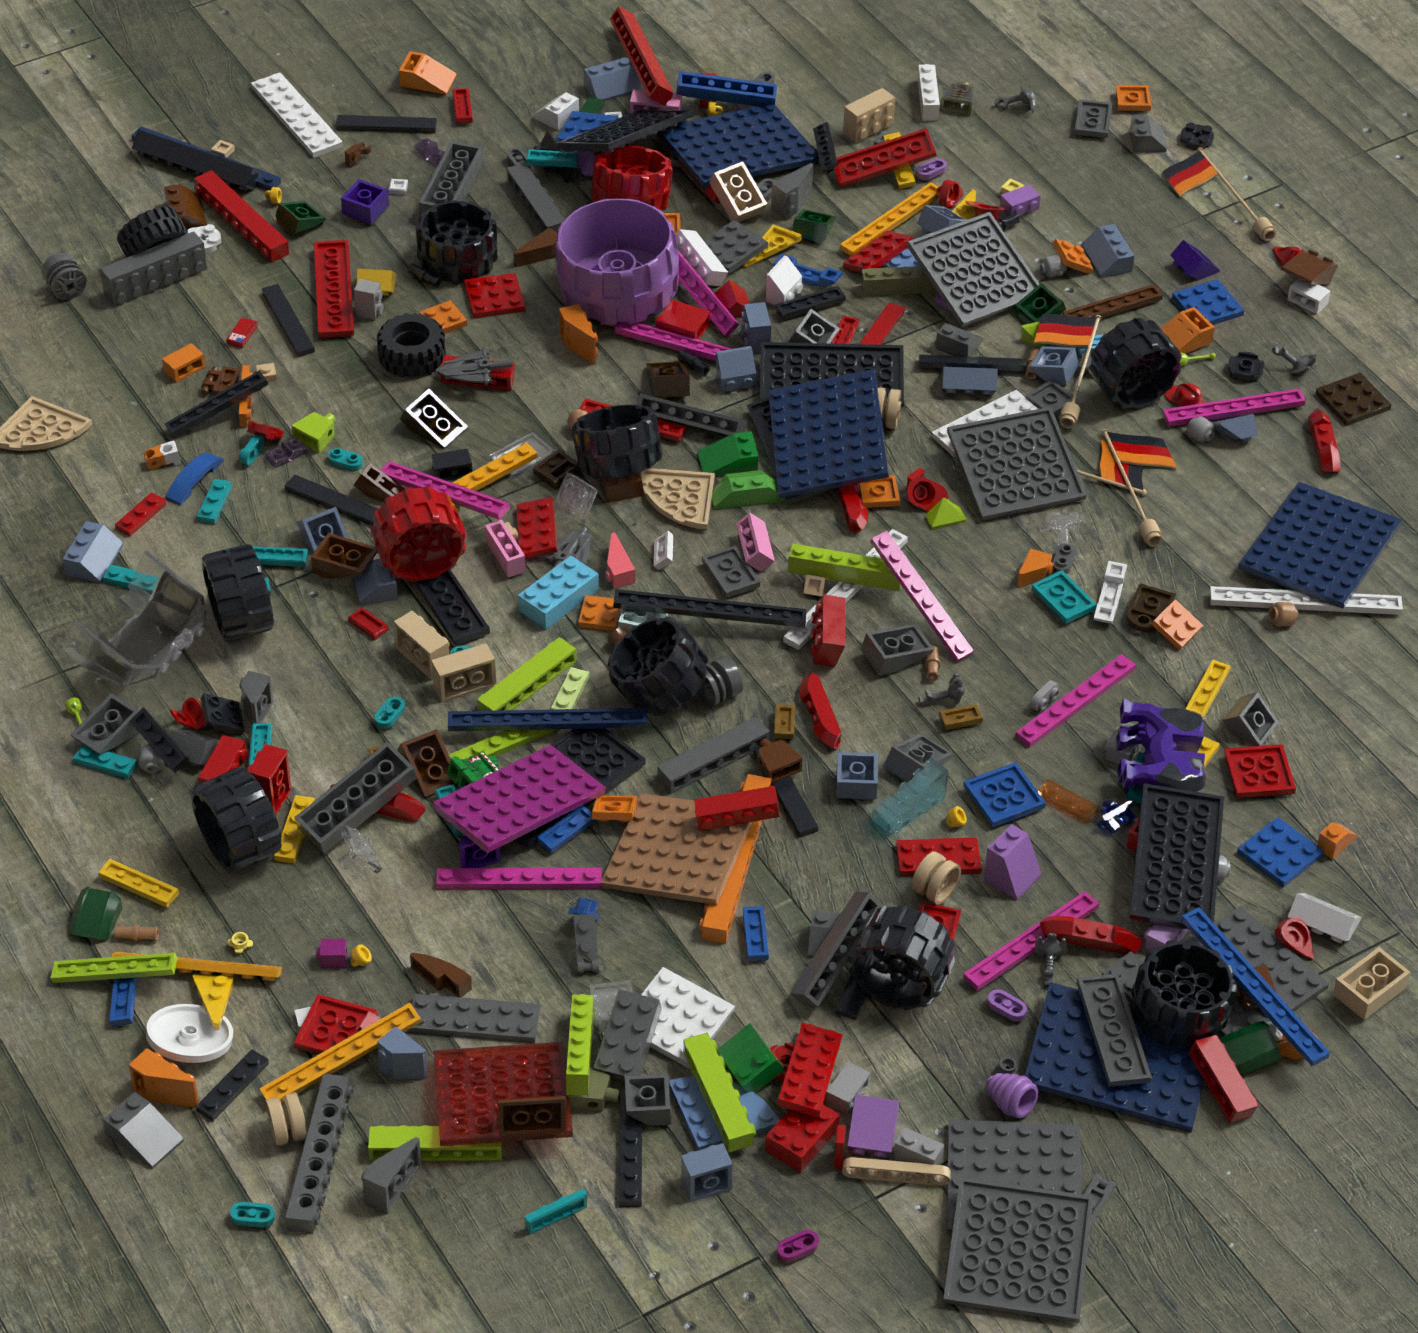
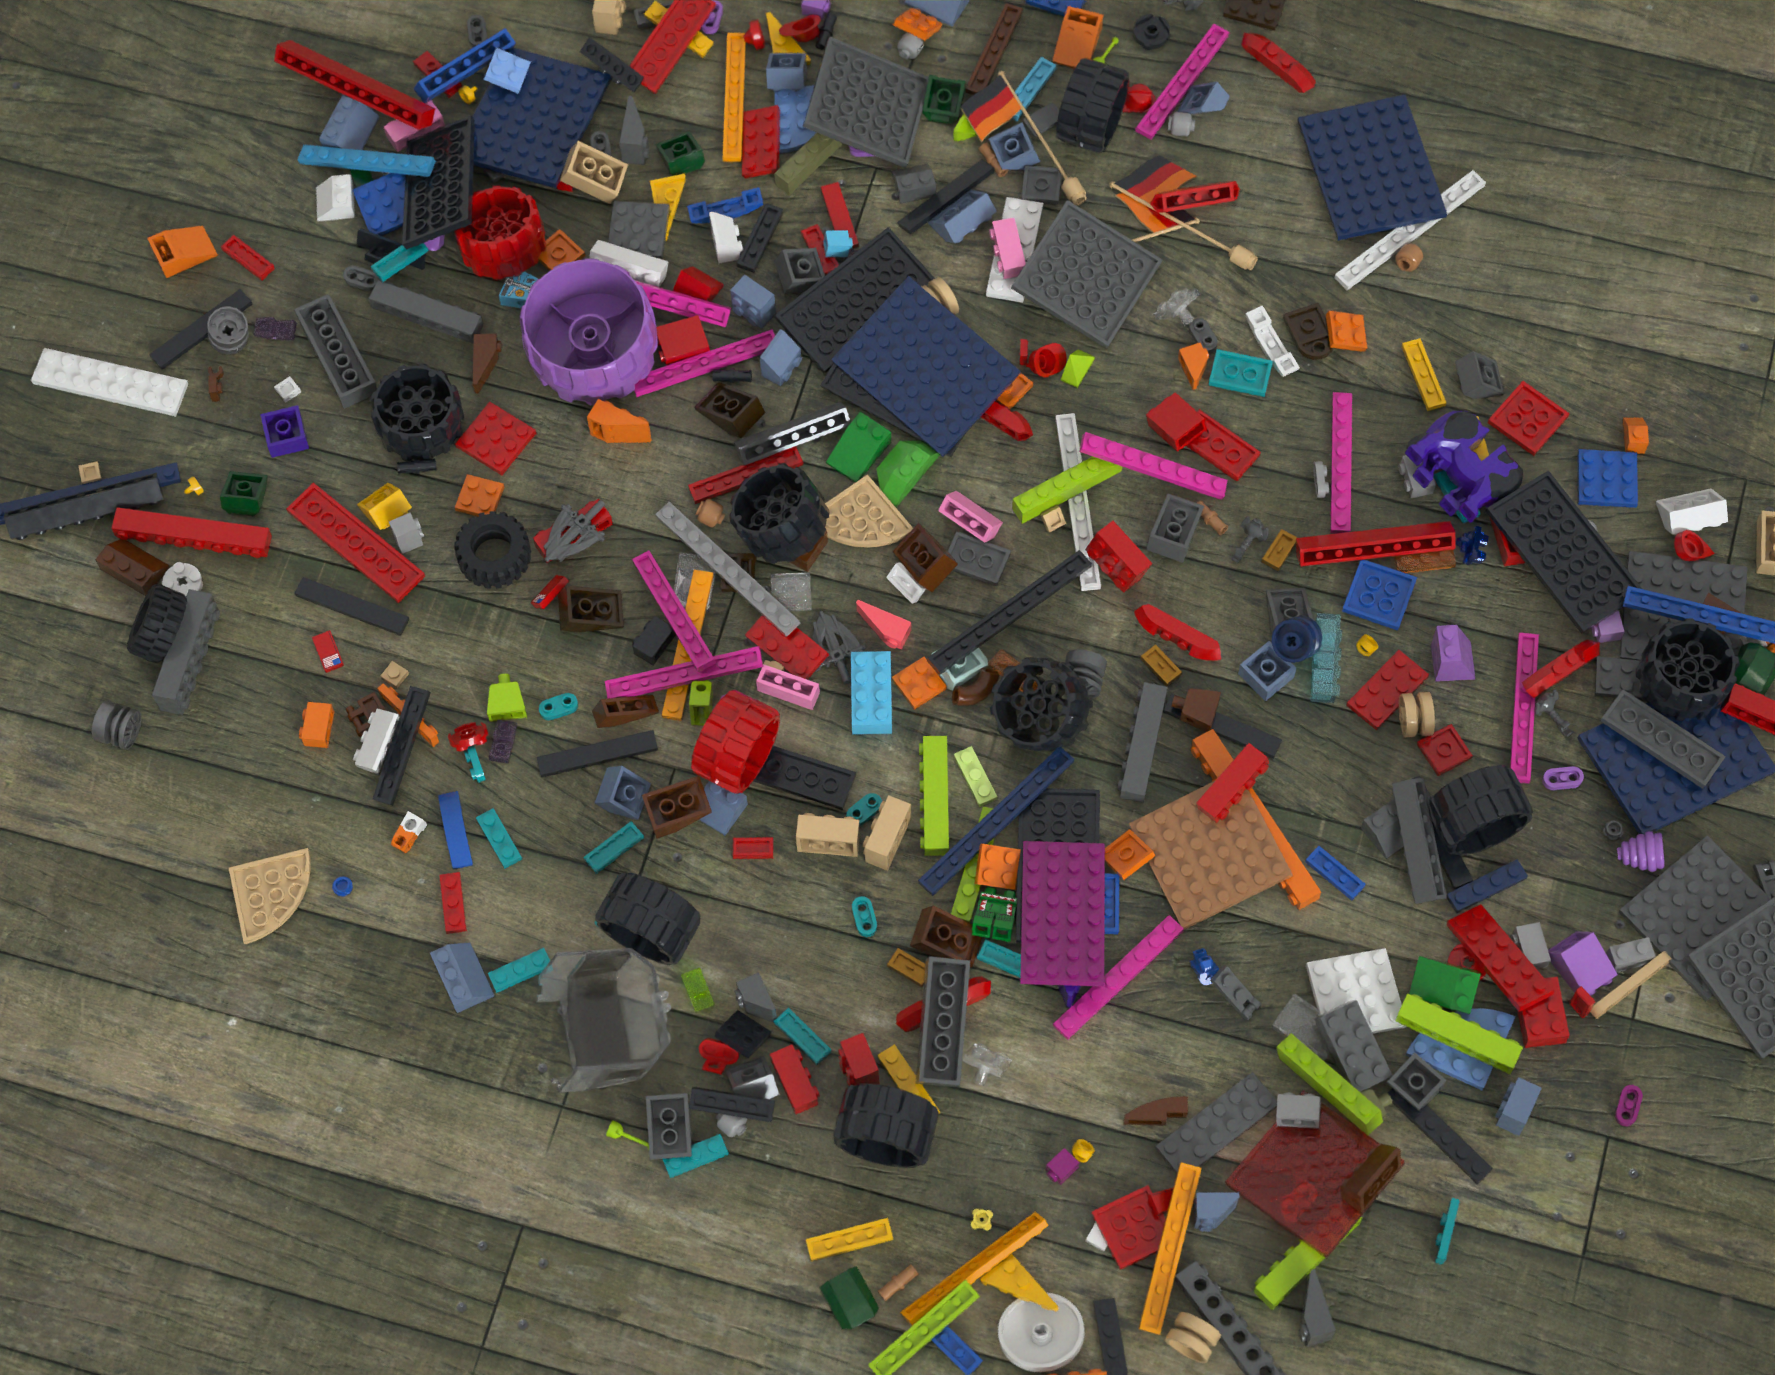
camera: 40 degrees left, 20 degrees up
none -> flat silver wheel [207,306,248,355]
none -> dark azure plate [297,145,436,177]
none -> blue plate [332,876,353,897]
none -> white slope [353,709,400,775]
none -> light blue plate [484,48,530,94]
none -> red tile [531,575,569,609]
none -> dark pink plate [632,551,716,672]
none -> light grey plate [655,502,801,637]
none -> clear neon green slope [681,968,715,1013]
none -> medium azure brick [823,230,853,257]
none -> reddish brown slope [893,523,958,592]
none -> orange plate [974,844,1021,890]
none -> bright pink brick [989,218,1026,279]
none -> red brick [1146,392,1207,452]
none -> red brick [1150,181,1240,213]
none -> red tile [1186,409,1261,482]
none -> dark blue wheel [1271,615,1323,663]
none -> light grey brick [1276,1093,1321,1128]
none -> red brick [1296,521,1456,566]
none -> dark blue plate [1446,859,1528,914]

